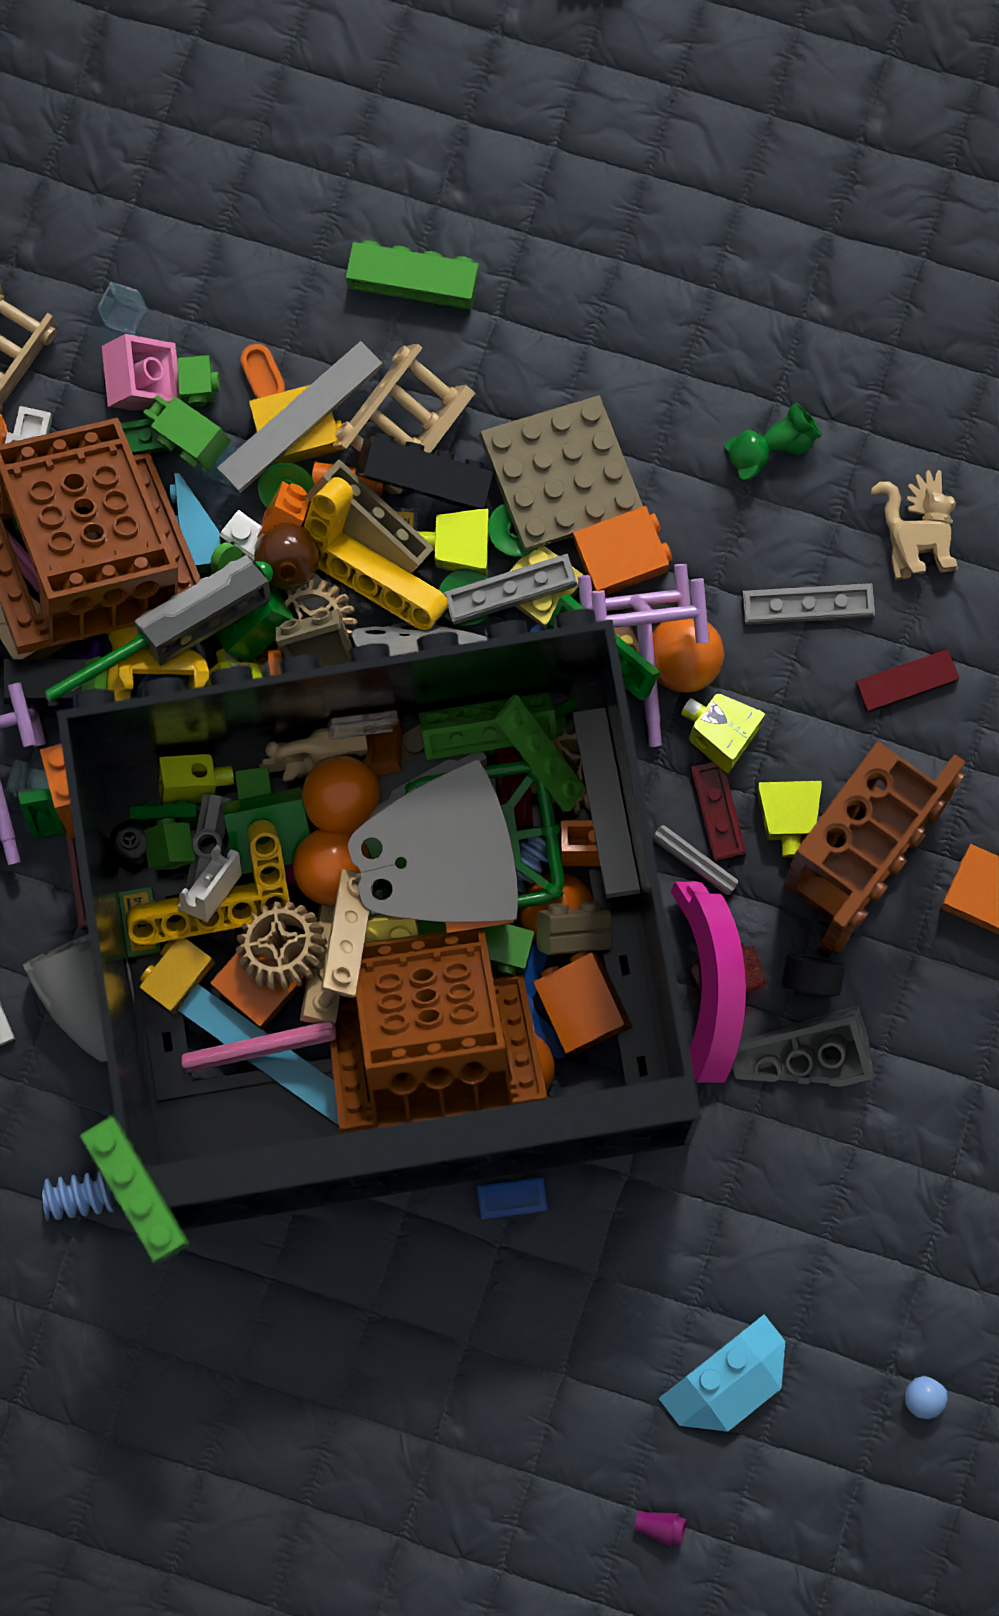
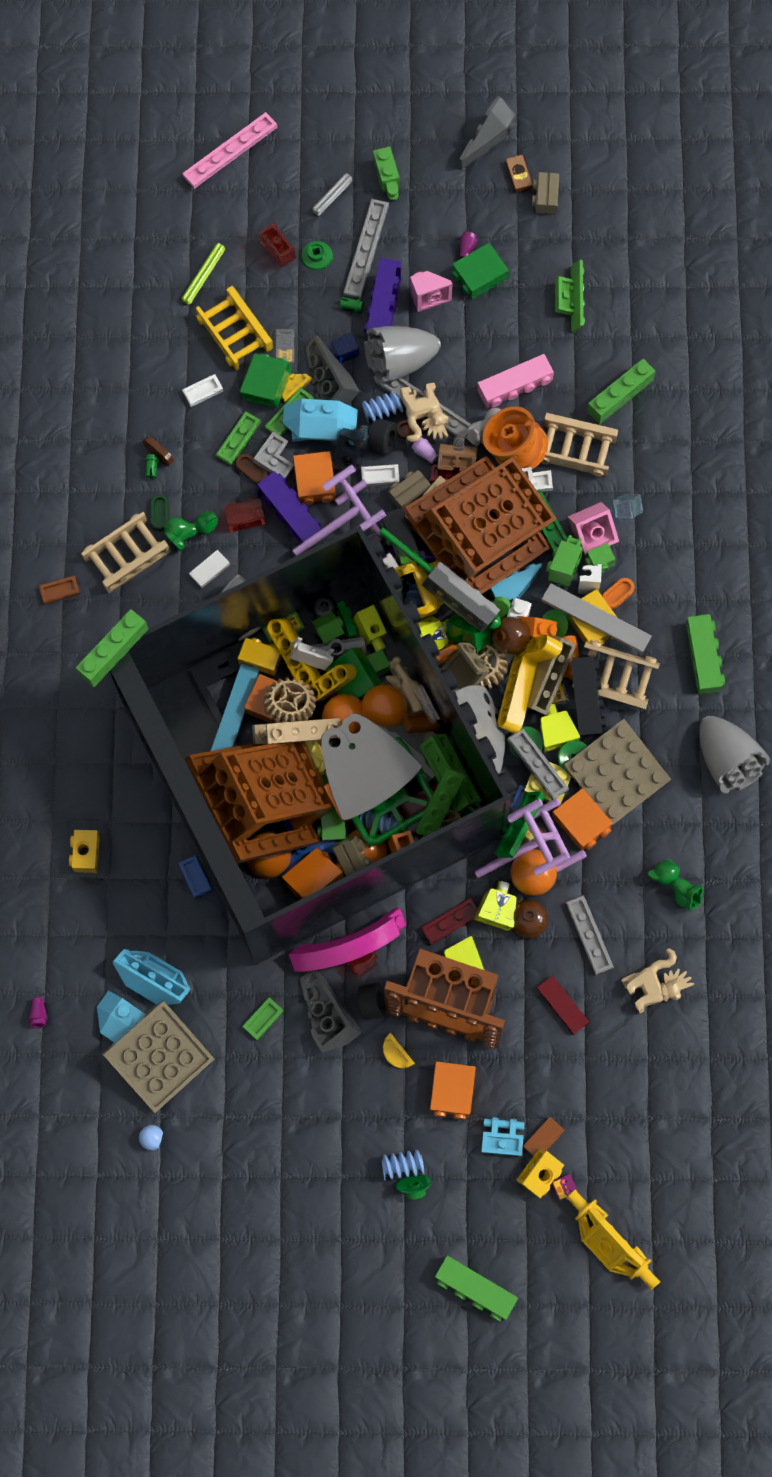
camera: 70 degrees right, 5 degrees down
bright pink axle [181,1021,337,1073] -> none
light grey axle [653,825,738,895] -> none
none -> yellow brick [69,830,100,873]
none -> dark tan plate [102,1000,214,1113]
none -> medium azure wedge [113,949,190,1005]
none -> bright green tile [242,997,284,1041]
none -> yellow tile [383,1032,415,1069]
none -> reddish brown cylinder [511,900,548,940]
none -> white hinge [578,564,602,594]
none -> light grey cylinder [700,716,770,793]

